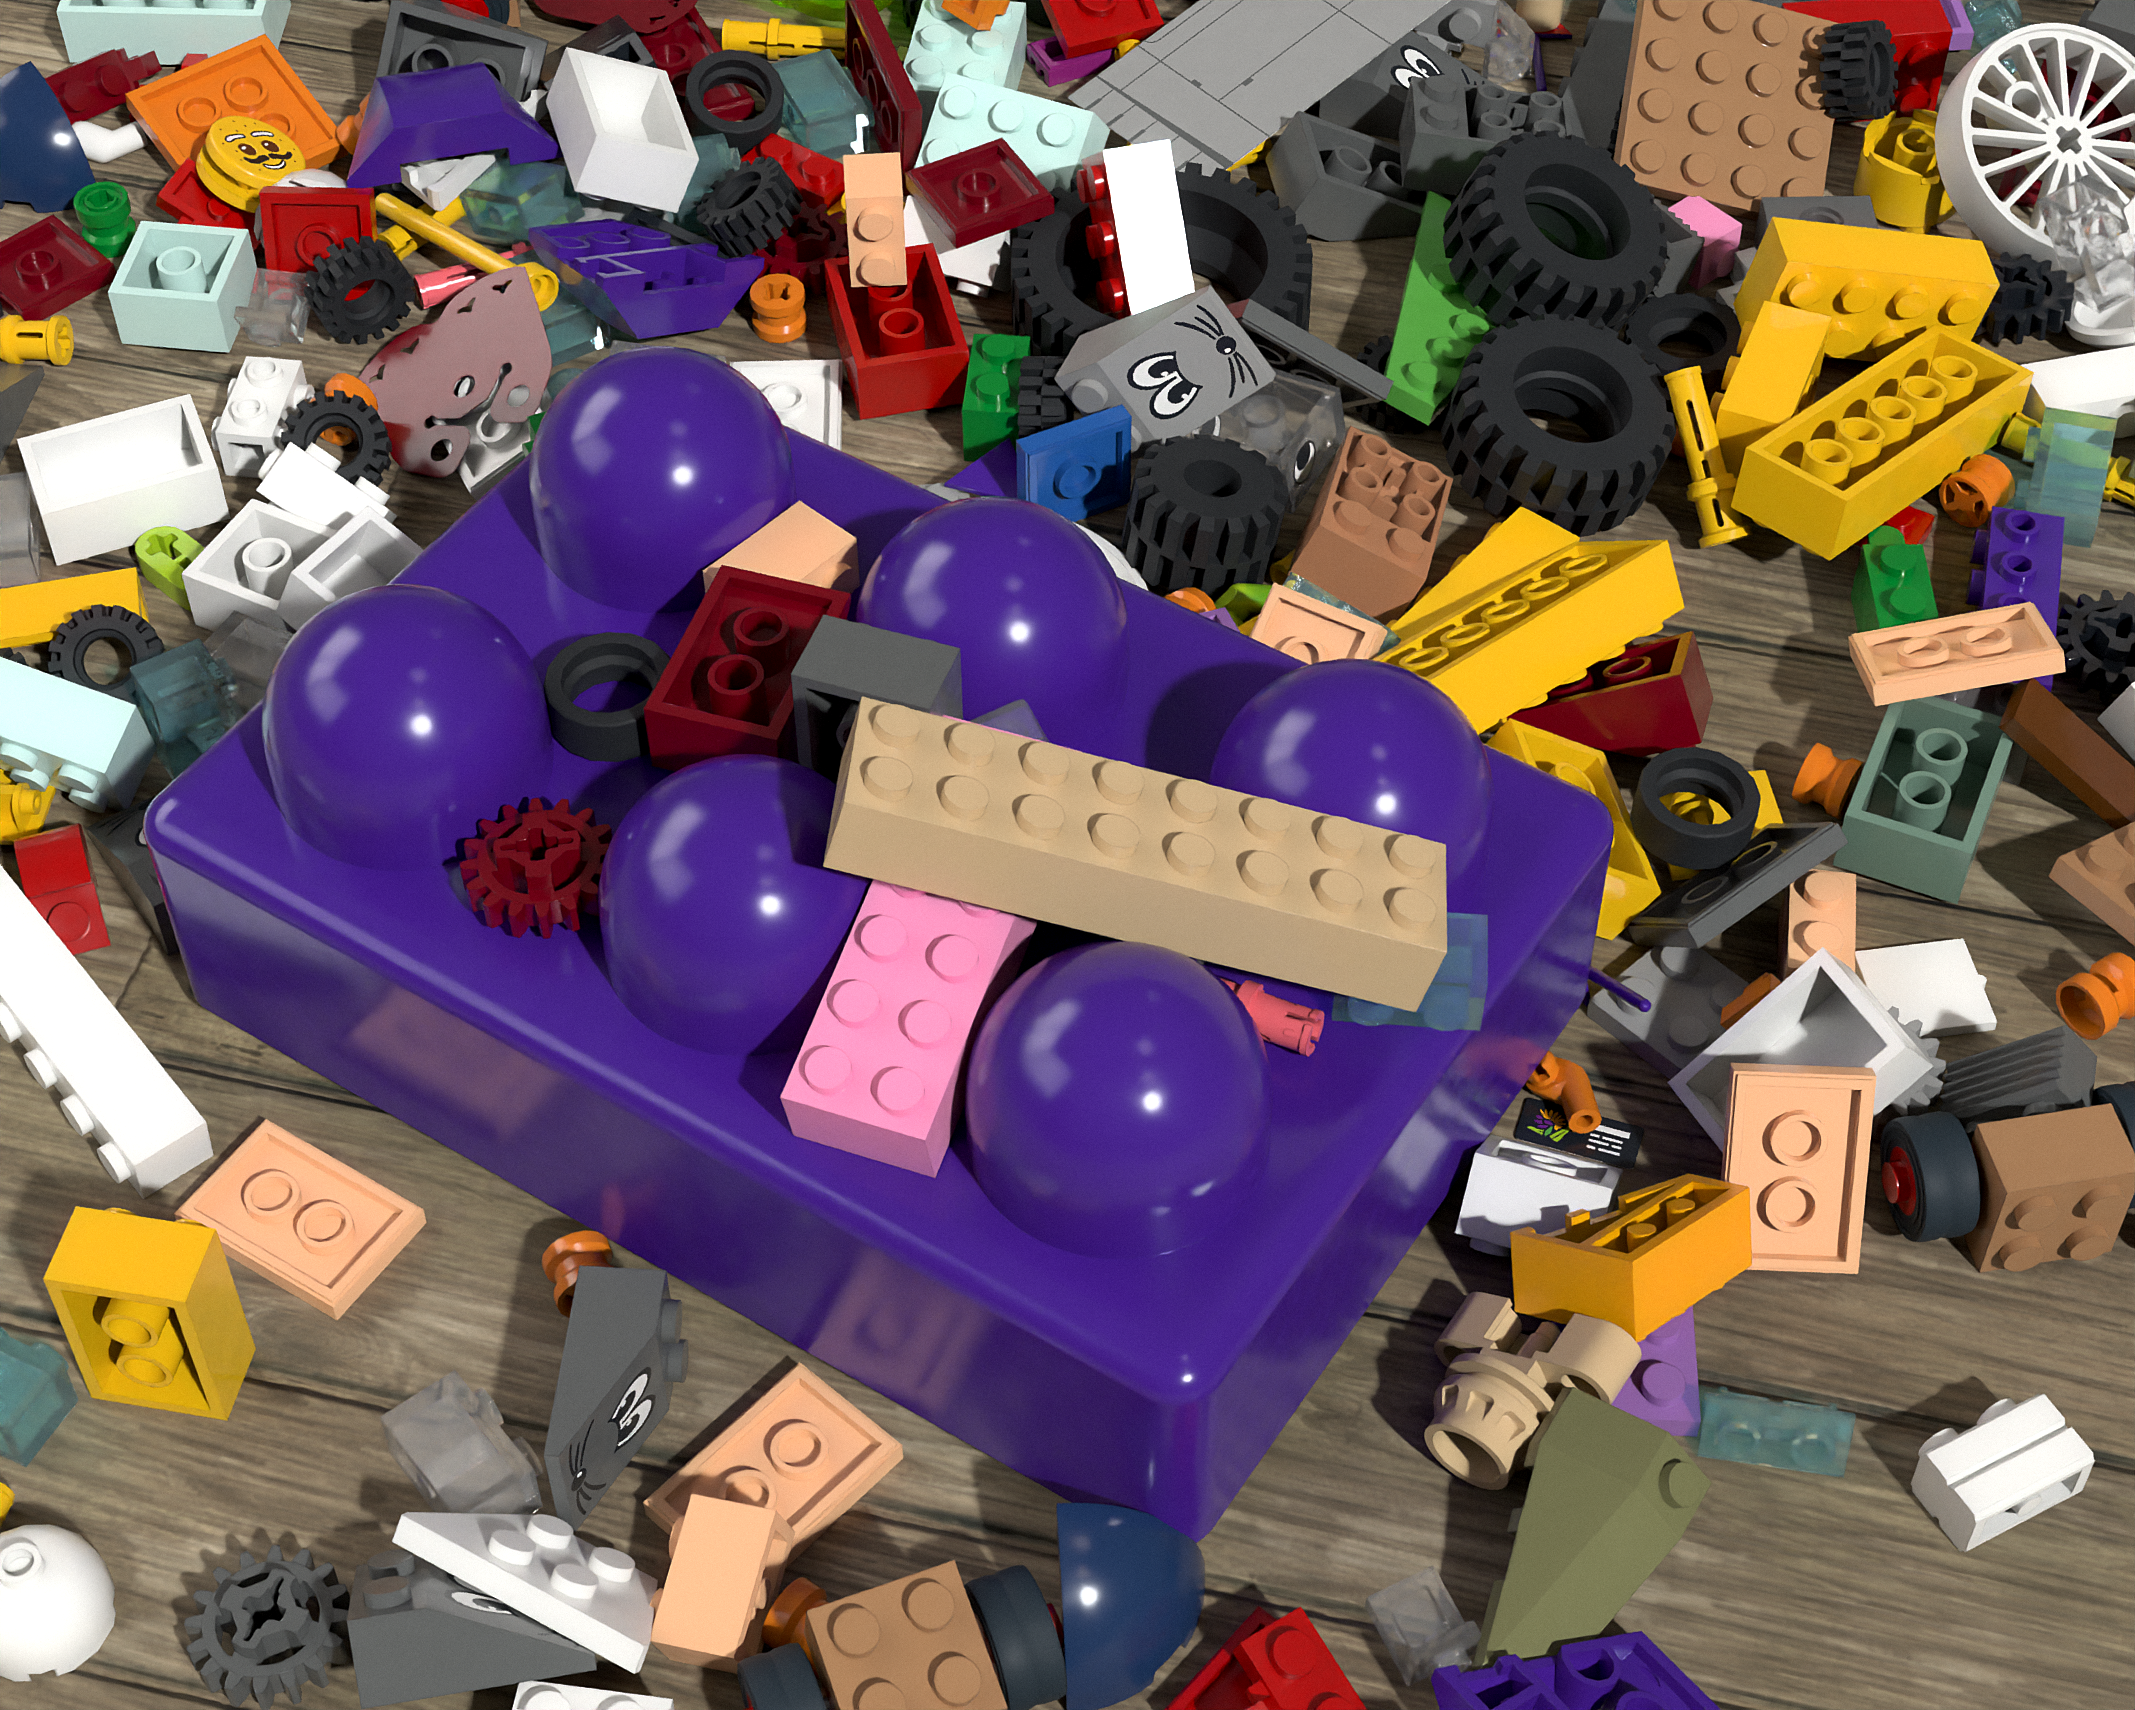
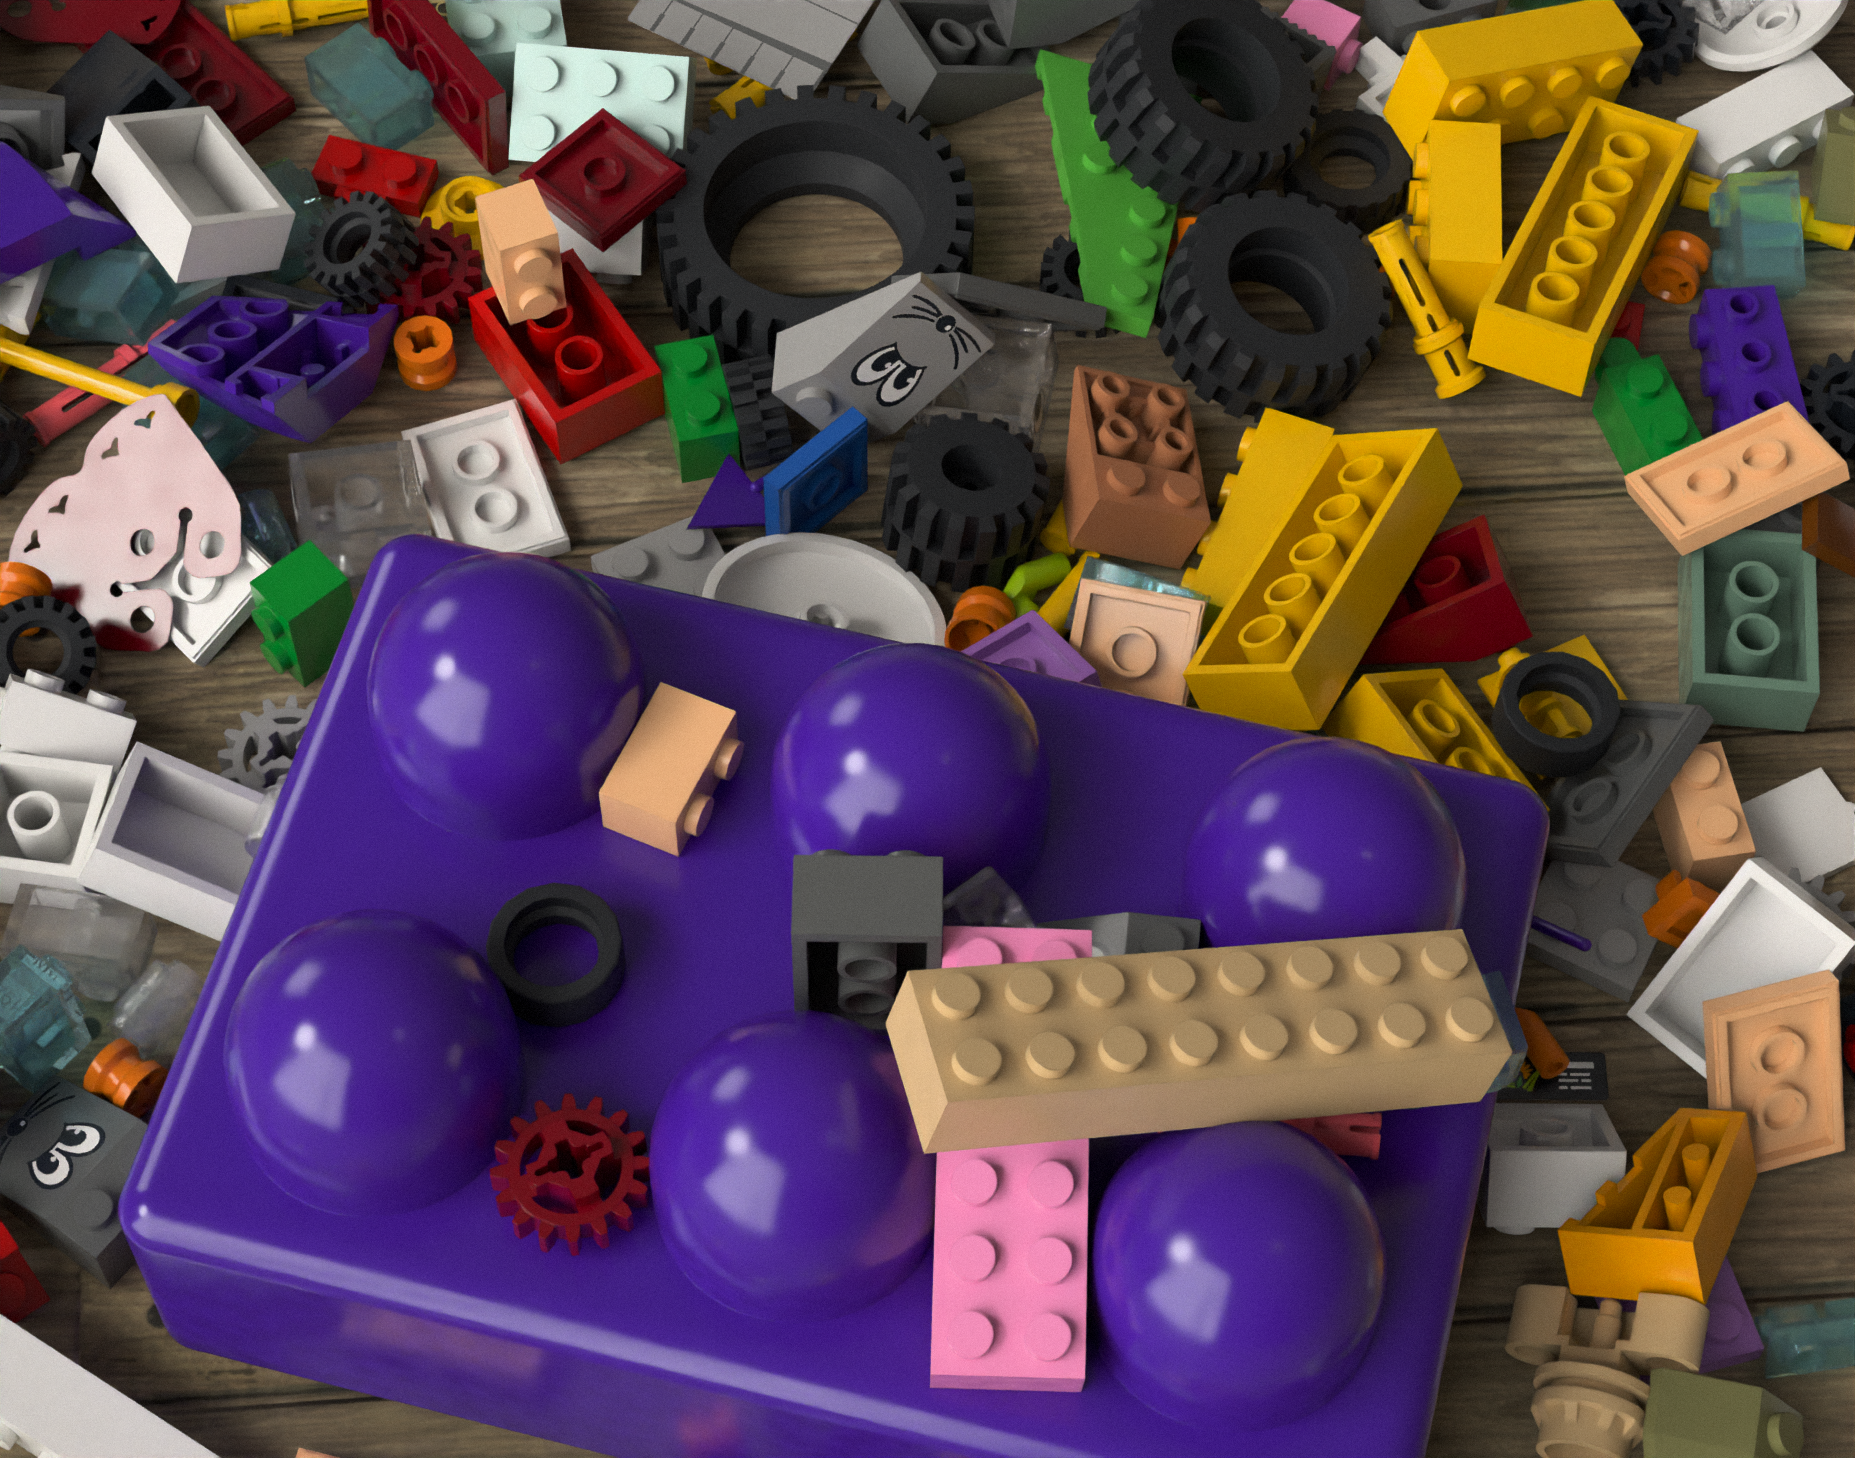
camera: 20 degrees left, 10 degrees up
dark red slope [644,565,851,772] -> none
black tyre [684,49,785,155] -> none
brick [1076,139,1194,320] -> none
orange wheel [1792,743,1866,819] -> none

